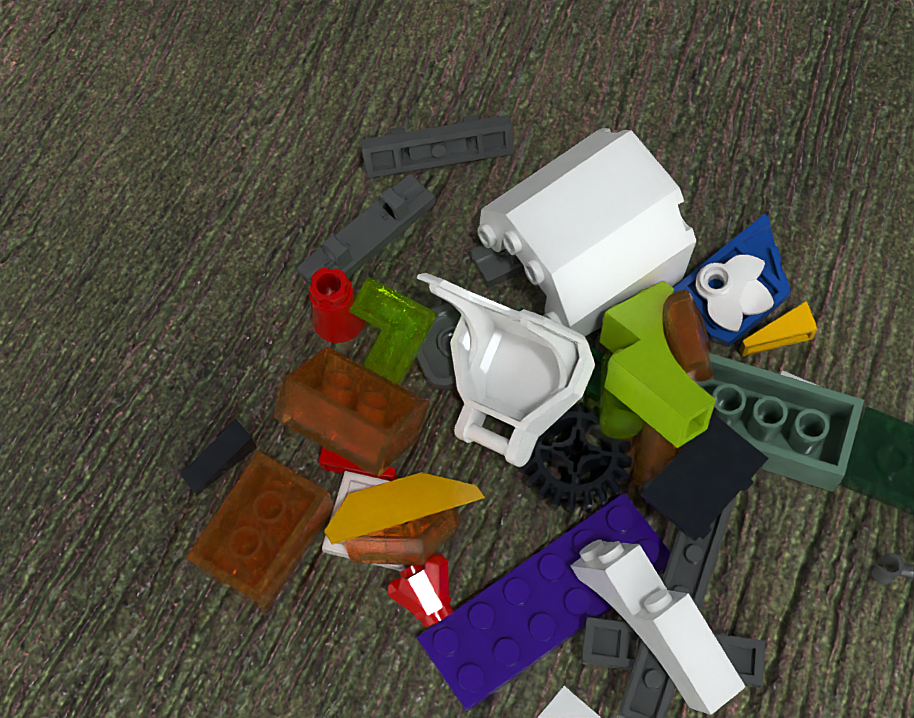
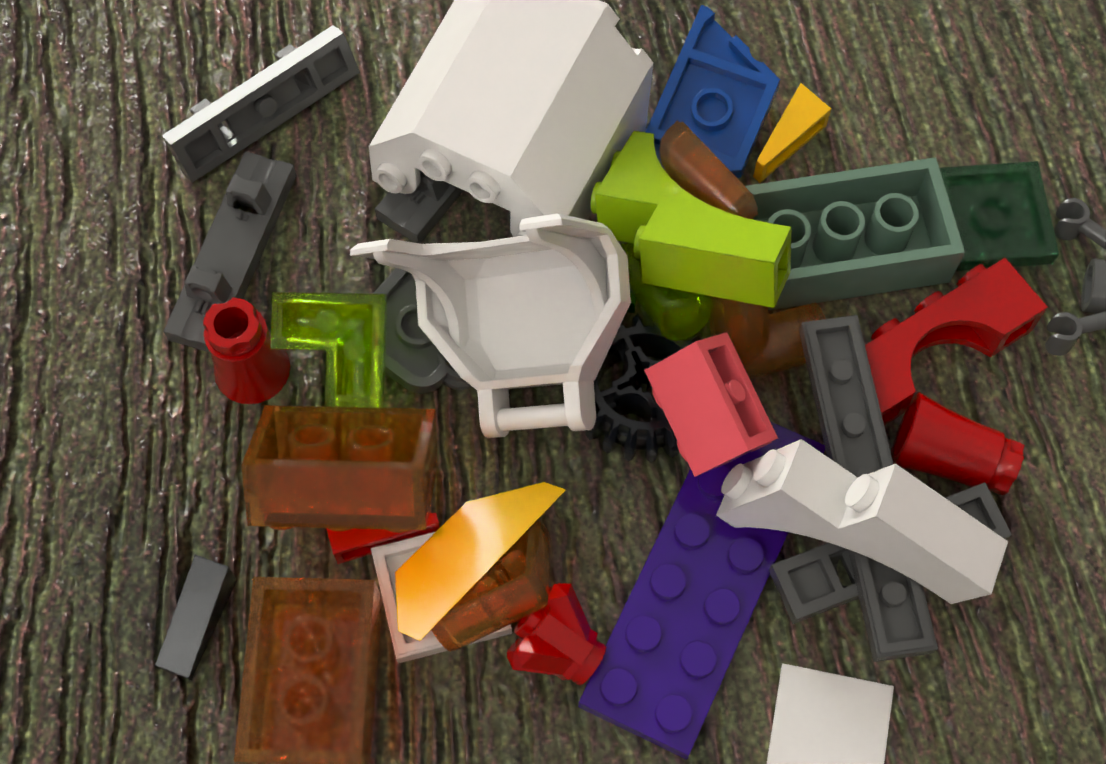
camera: 35 degrees left, 0 degrees up
black piece [641,414,769,542] -> none
white plate [696,255,774,332] -> none
none -> coral brick [644,332,778,477]
none -> red arch [865,258,1048,426]
none -> red plant [891,392,1025,495]

